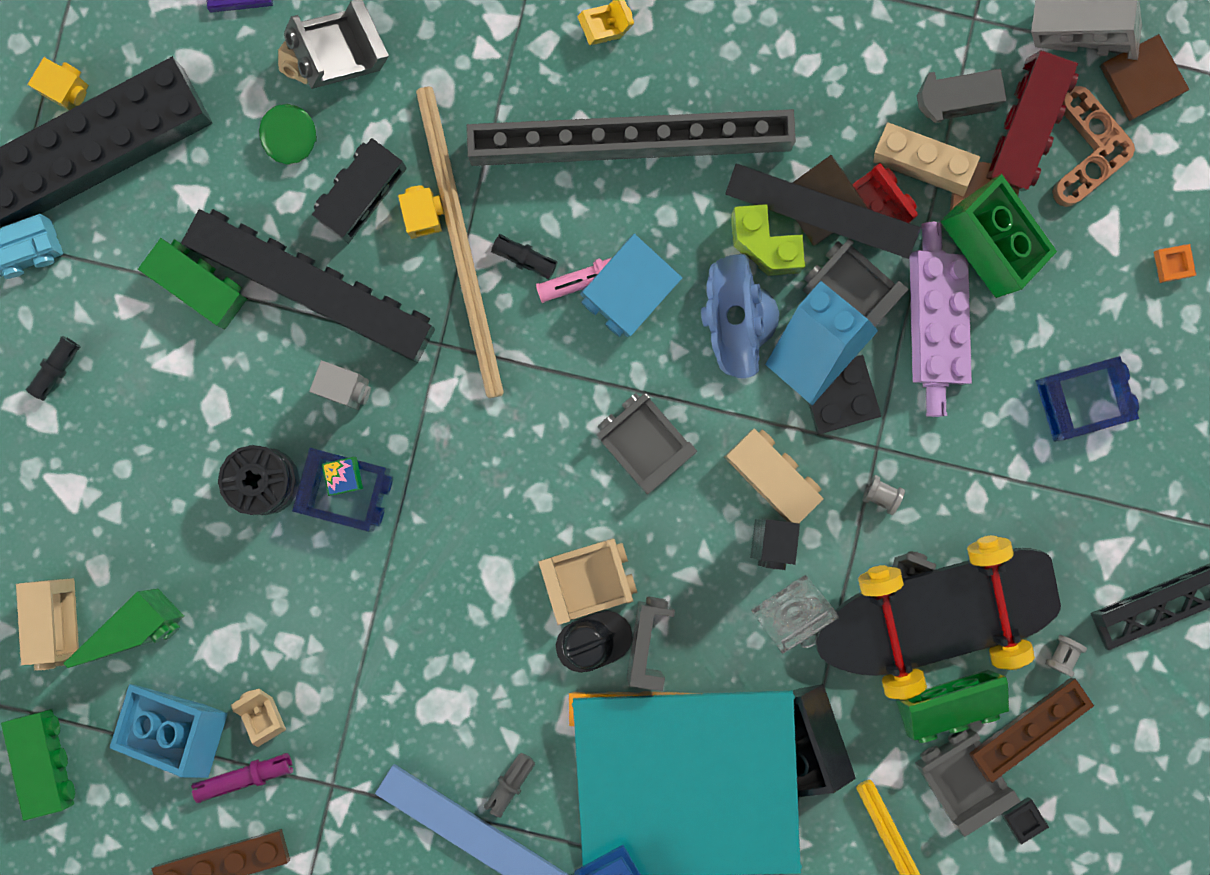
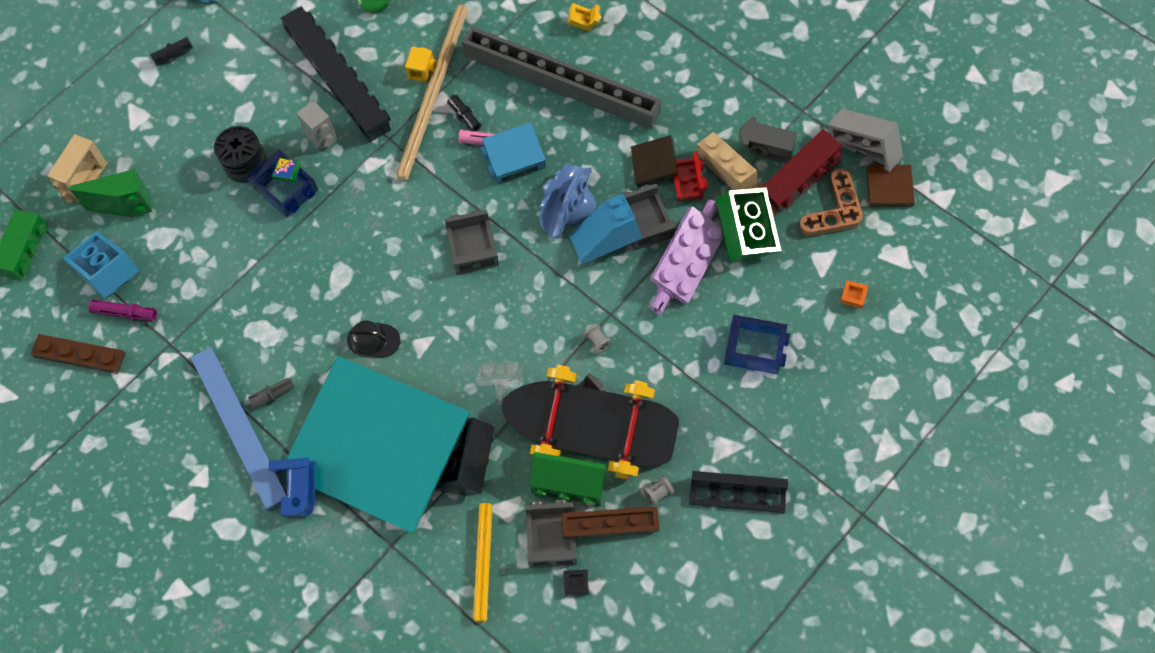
camera: 35 degrees right, 20 degrees down
green brick [138,238,247,330] -> none
tan bracket [231,689,286,747] -> none
black brick [312,138,407,244] -> none
tan panel [539,538,638,625] -> none
dark grey panel [626,597,675,691] -> none
tan brick [724,428,824,523] -> none
black tile [725,163,921,259] -> none
lime brick [731,205,805,276] -> none
black brick [750,519,800,570] -> none
black plate [808,355,882,435] -> none

